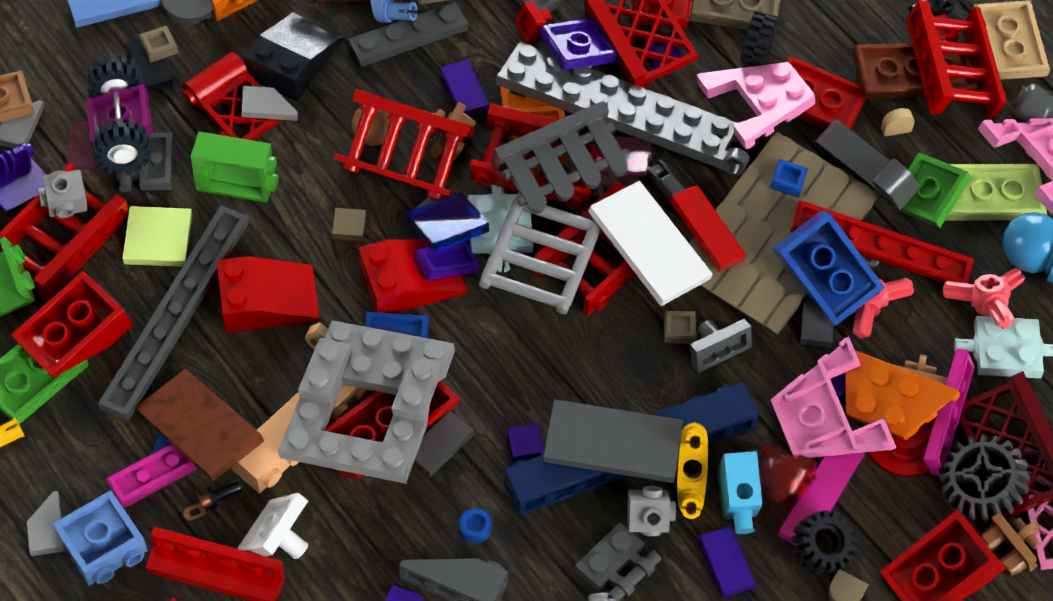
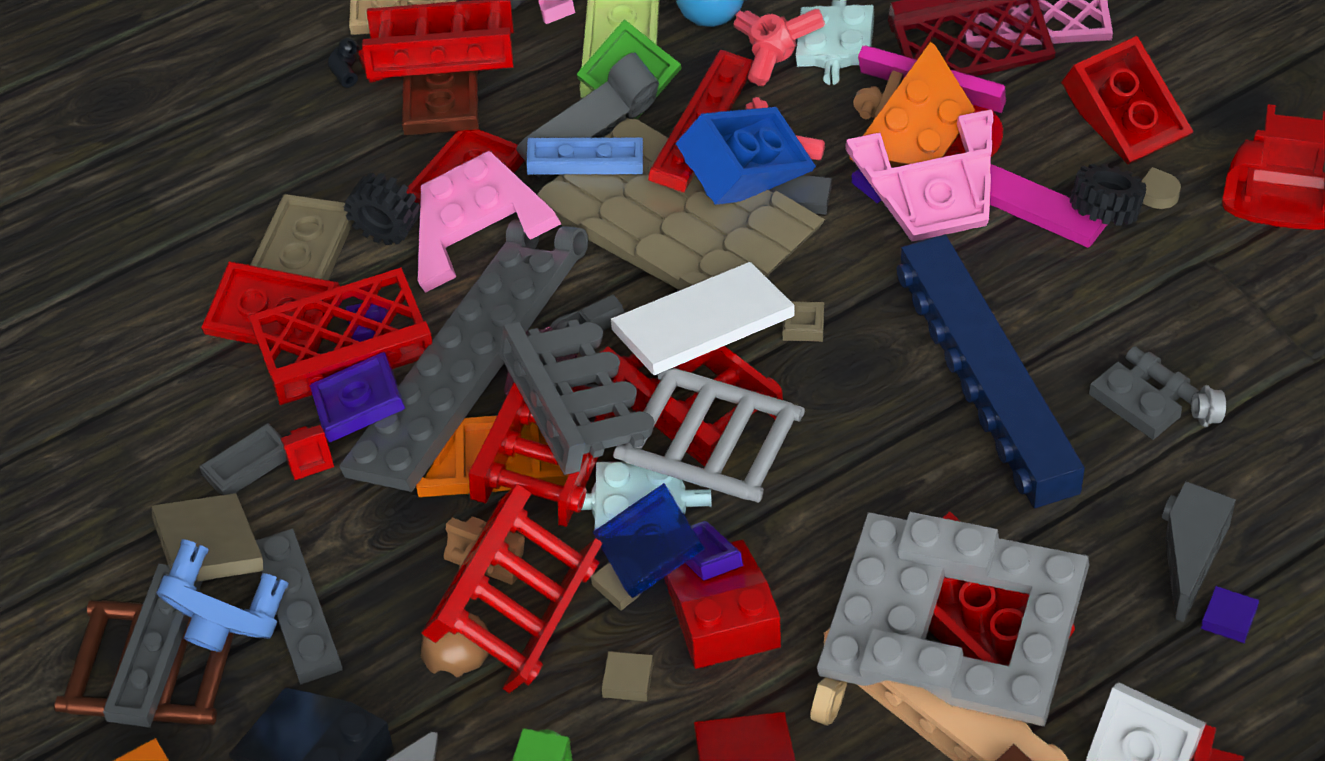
camera: 80 degrees left, 10 degrees down
blue tile [365,311,429,338] -> none
dark purple tile [440,59,489,116] -> none
blue tile [459,508,492,543] -> none
dark purple tile [507,423,545,462] -> none
dark grey tile [543,399,683,483] -> none
light grey brick [627,486,676,536] -> none
red tile [670,185,747,272] -> none
yellow connector [677,423,708,519] -> none
dark grey tile [690,318,752,373] -> none
dark purple tile [699,526,755,598] -> none
medium azure torso [716,451,762,534] -> none
clear red cone [757,445,817,502] -> none
blue tile [769,159,808,198] -> none
tan tile [881,108,915,137] -> none
dark grey gear [940,434,1030,522] -> none
medium nougat hips [981,513,1041,576] -> none
none -> medium blue tile [527,138,643,174]

